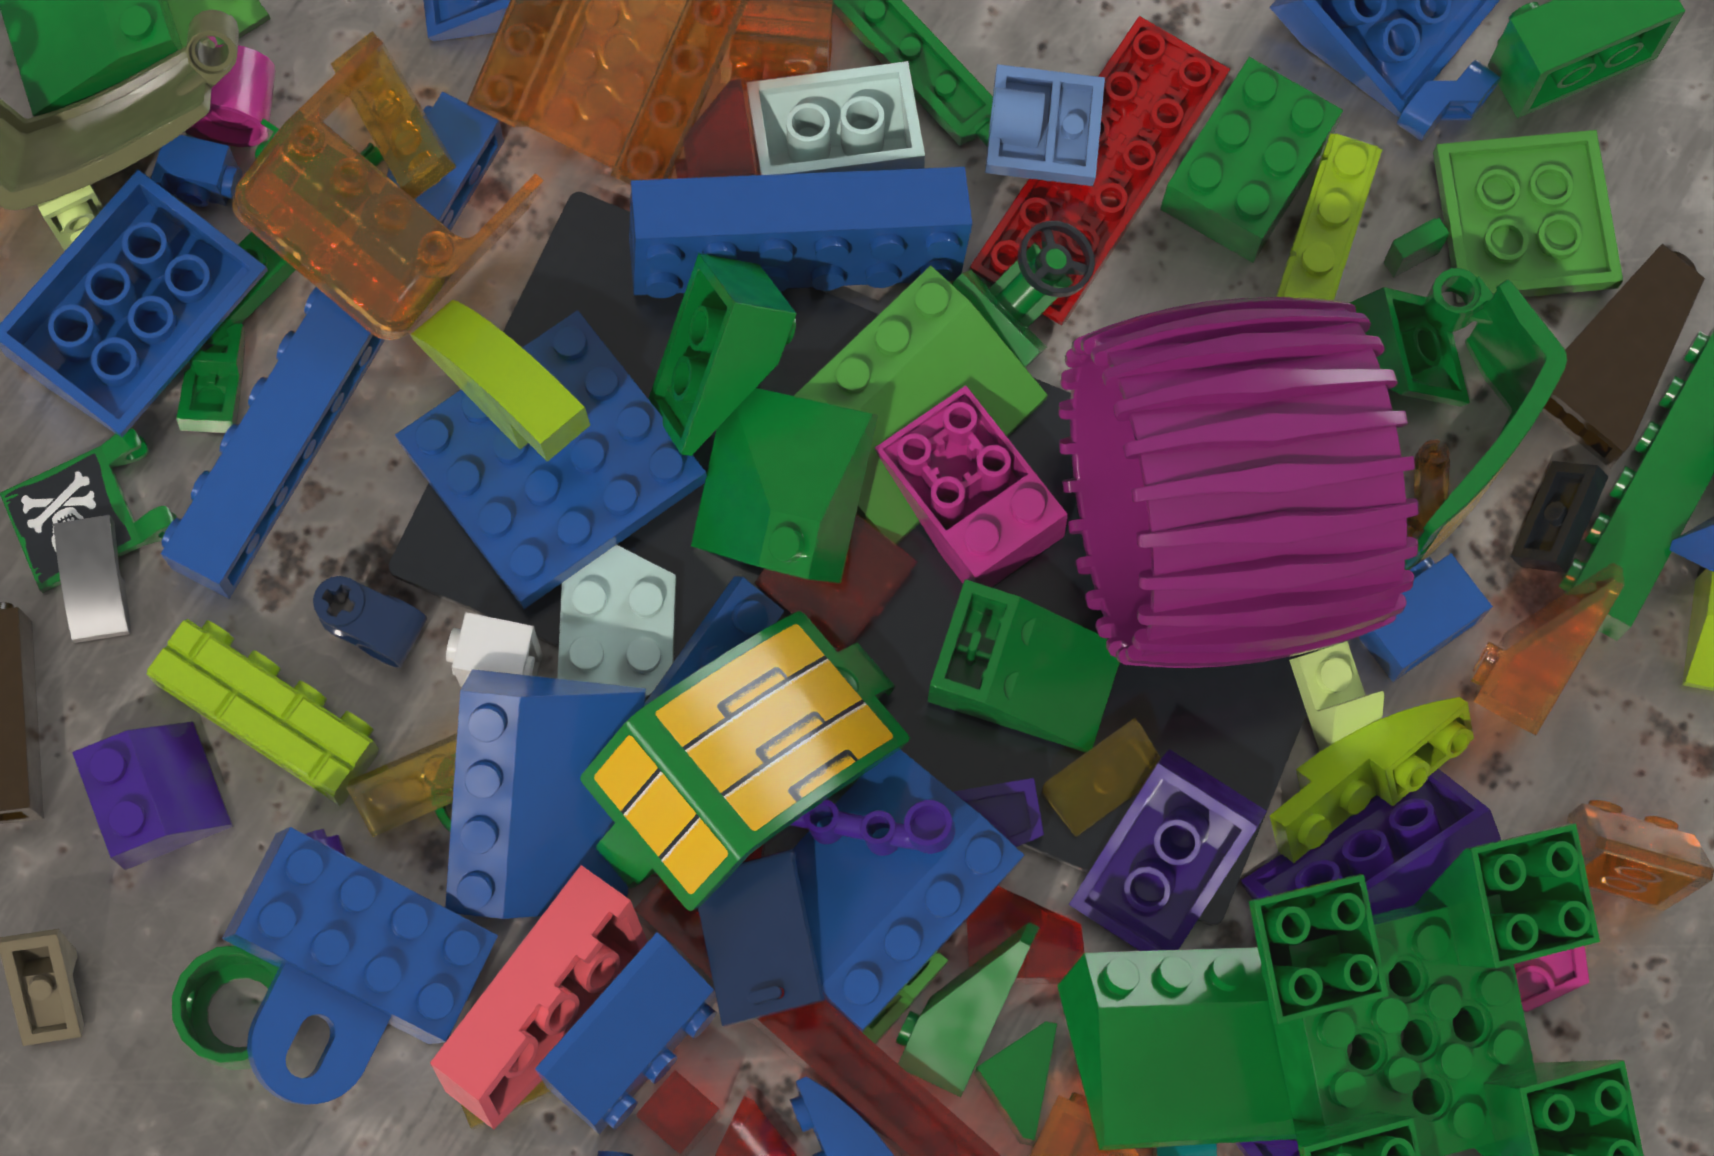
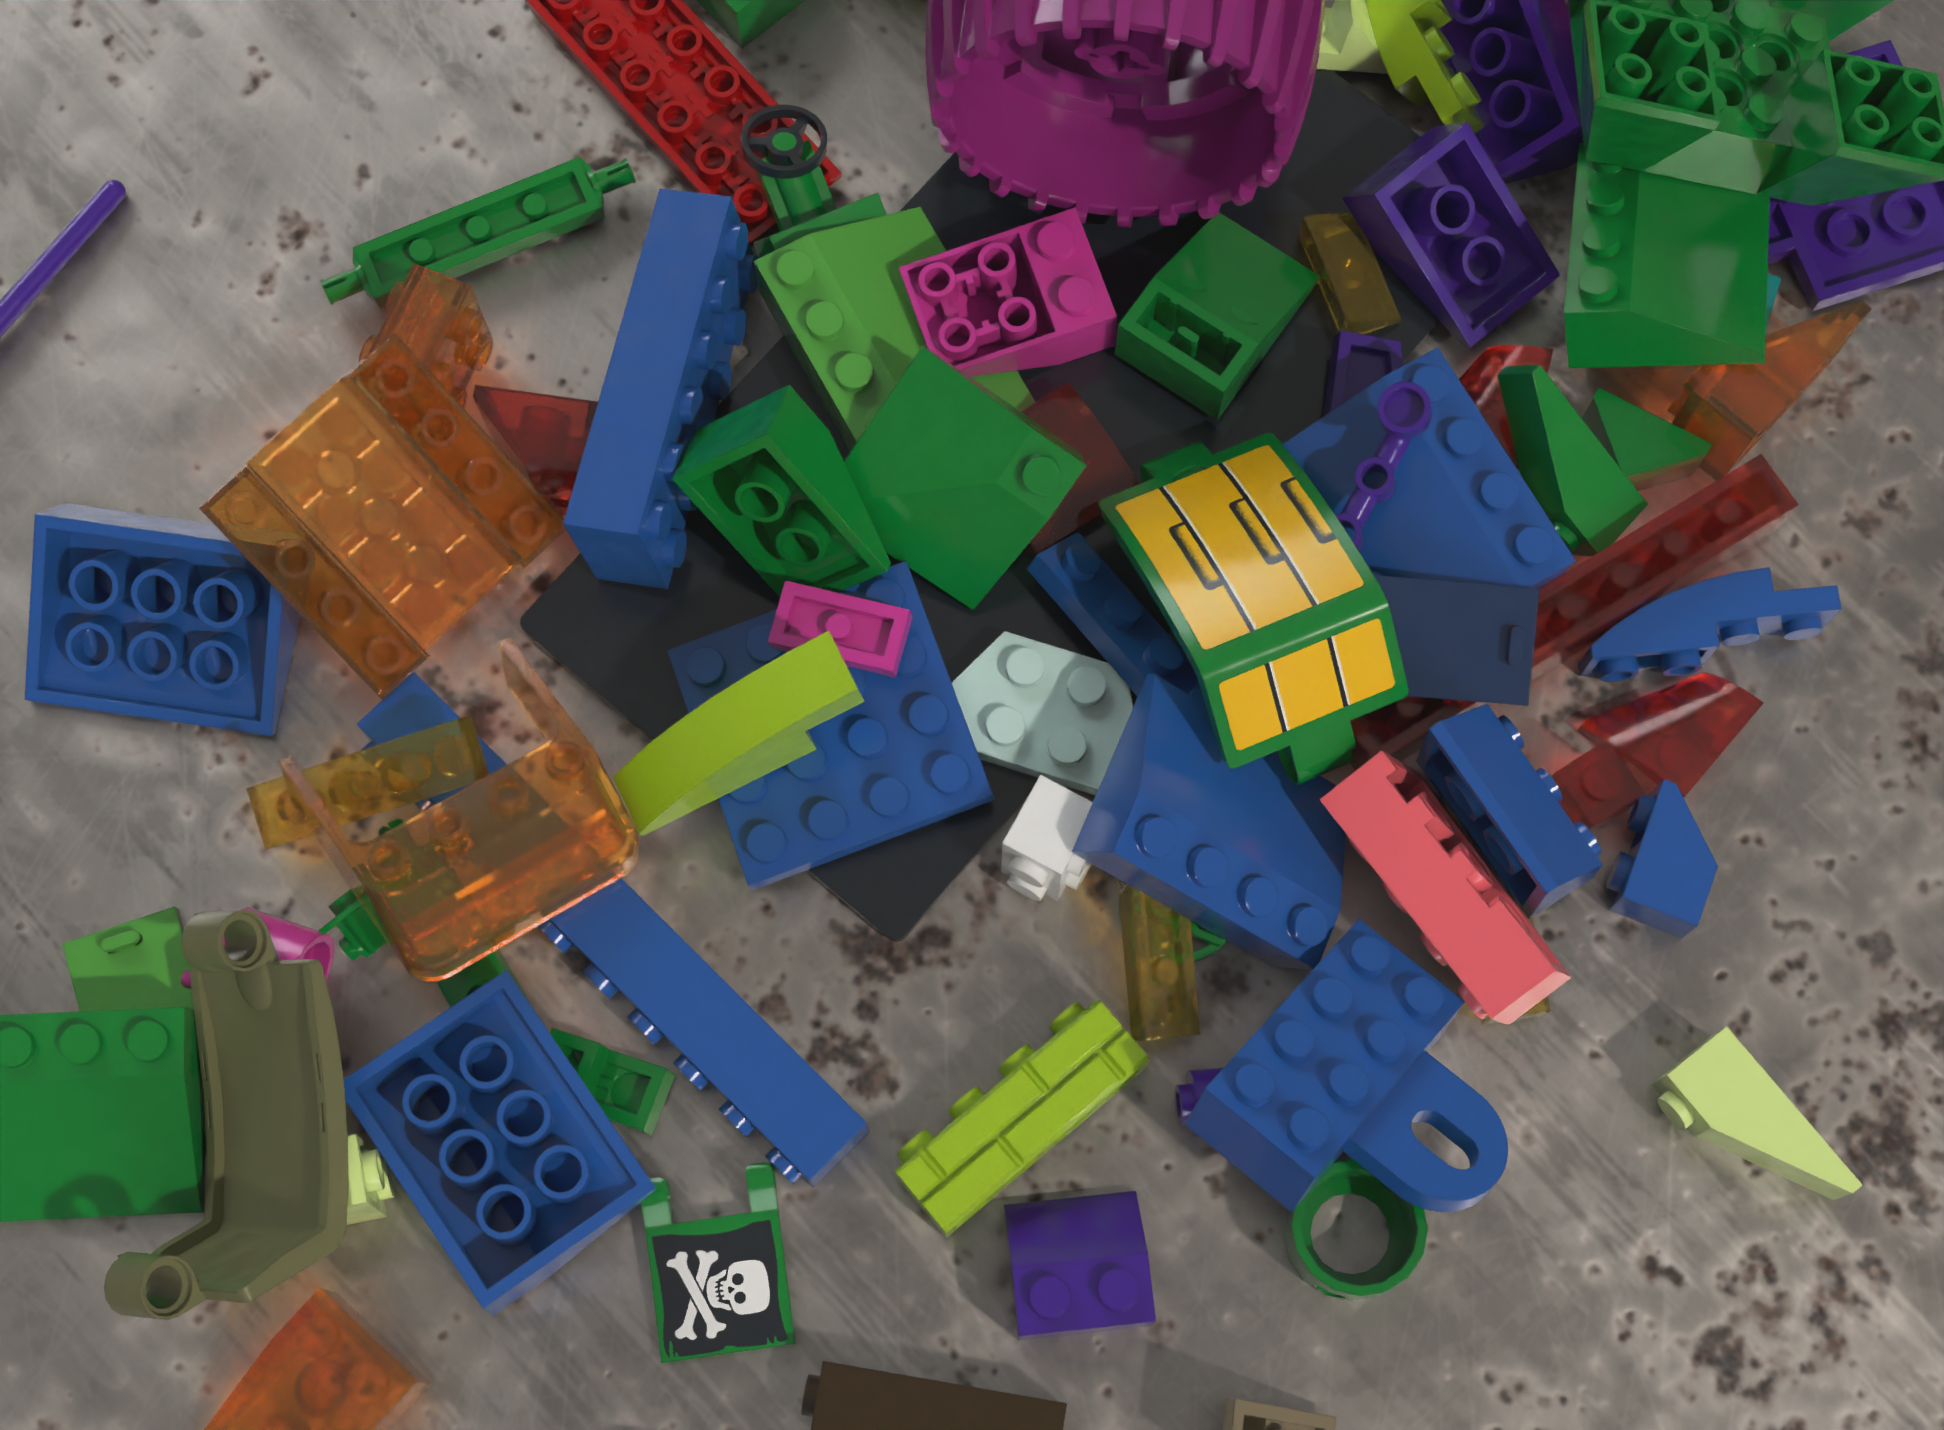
camera: 70 degrees left, 0 degrees up
flat silver slope [53,515,130,643] -> none
blue brick [150,135,242,207] -> none
dark blue piece [313,576,428,669] -> none
light aqua slope [746,61,925,175] -> none
medium blue plate [985,64,1105,186] -> none
none -> dark pink plate [768,581,913,678]

